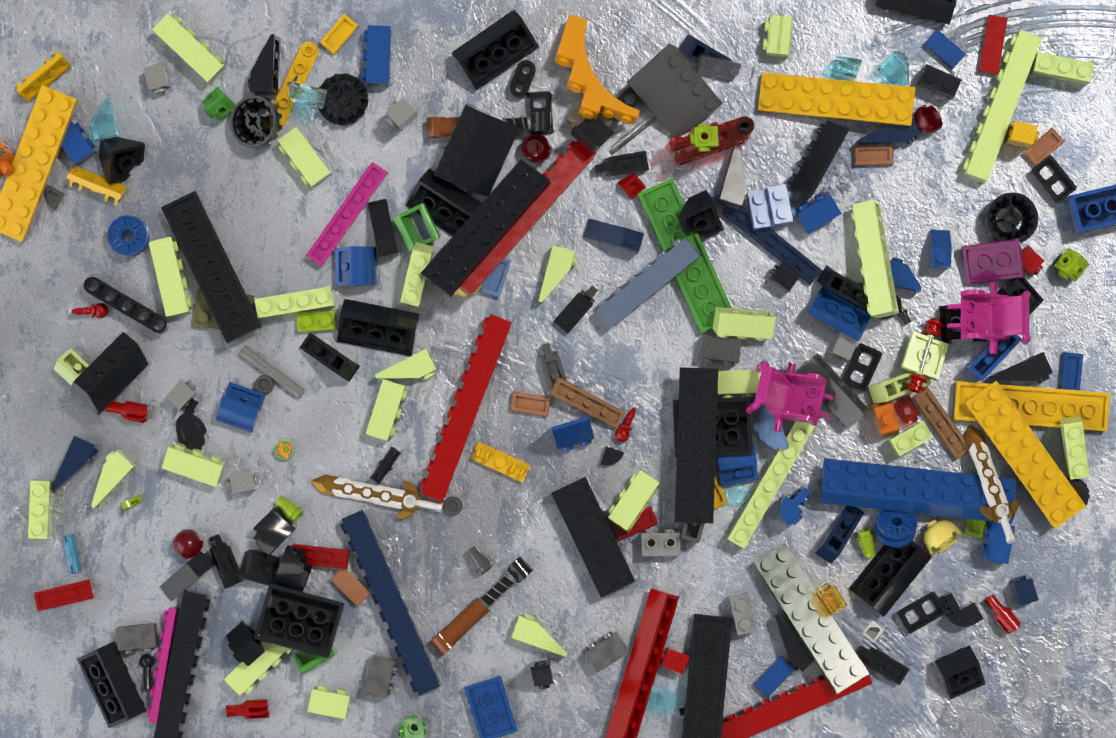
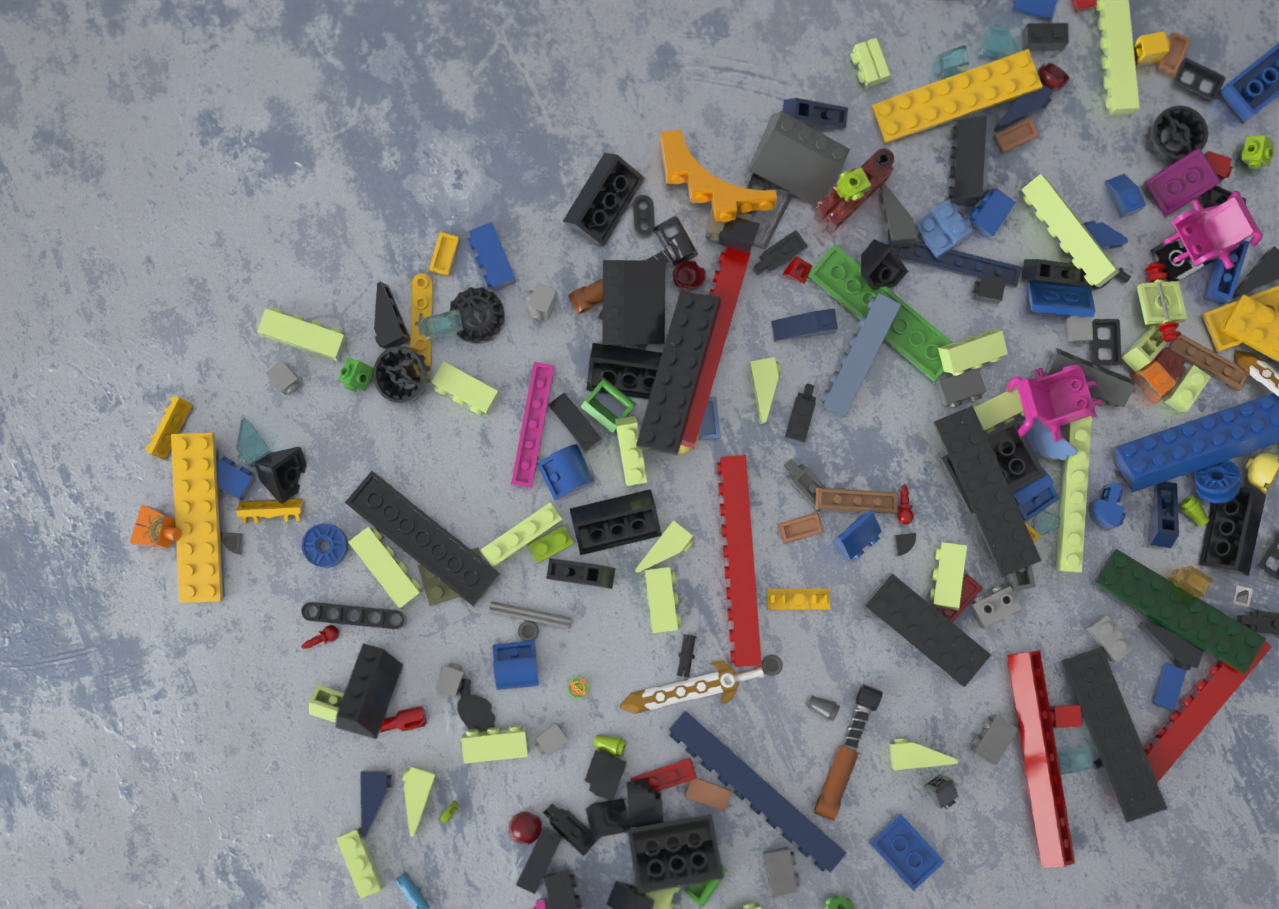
camera: 30 degrees left, 5 degrees down
clear tile [696,55,755,85] -> none

